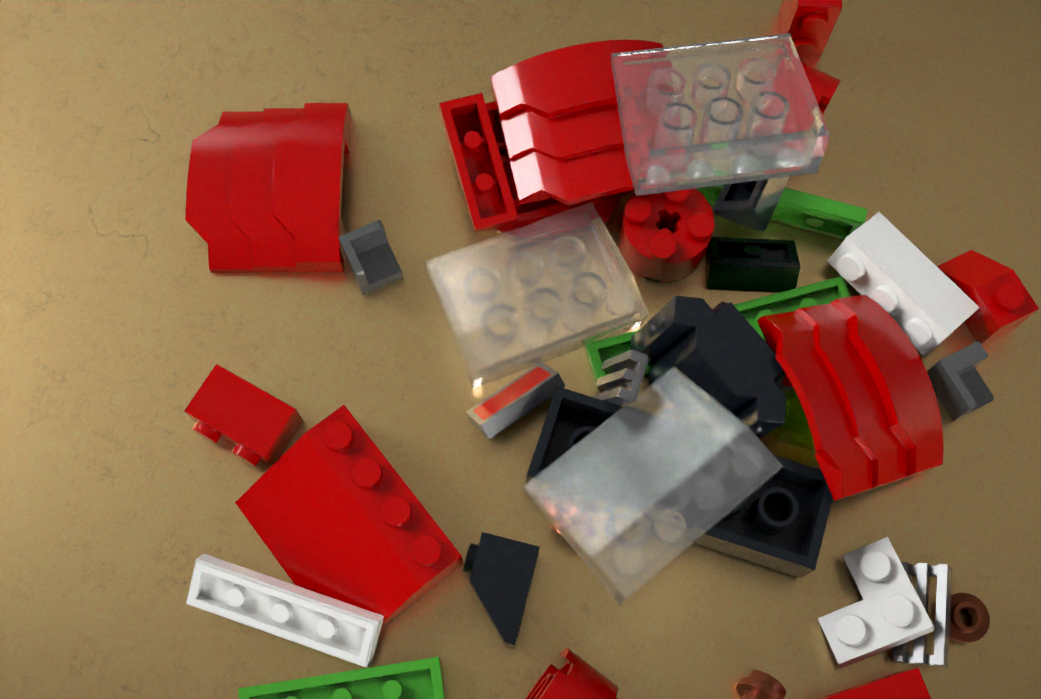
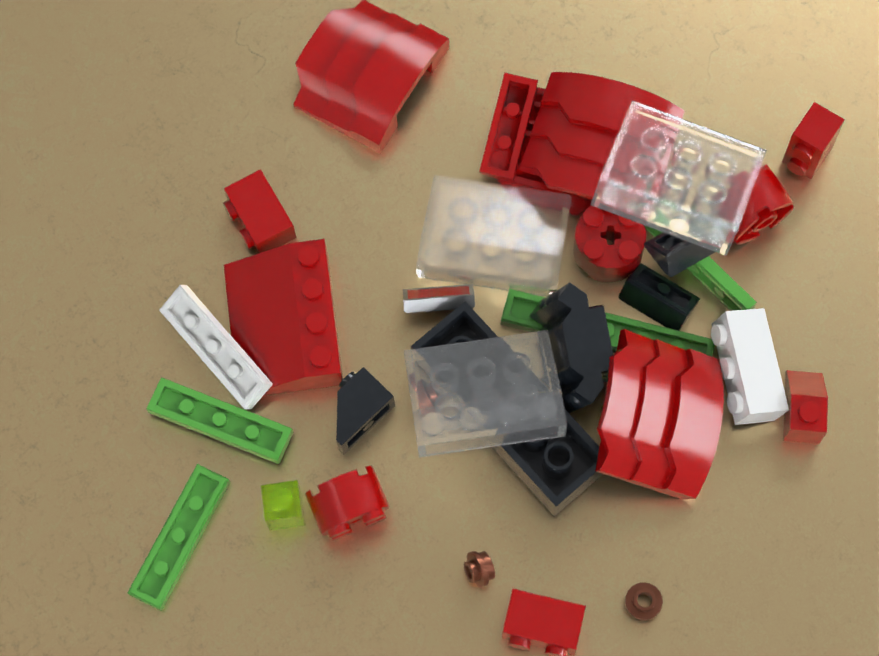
camera: 35 degrees right, 0 degrees up
dark grey panel [338,220,404,295] -> none
flat silver tile [592,349,649,406] -> none
white plate [818,537,934,669] -> none
flat silver tile [893,562,952,667] -> none
dark grey panel [927,341,994,421] -> none

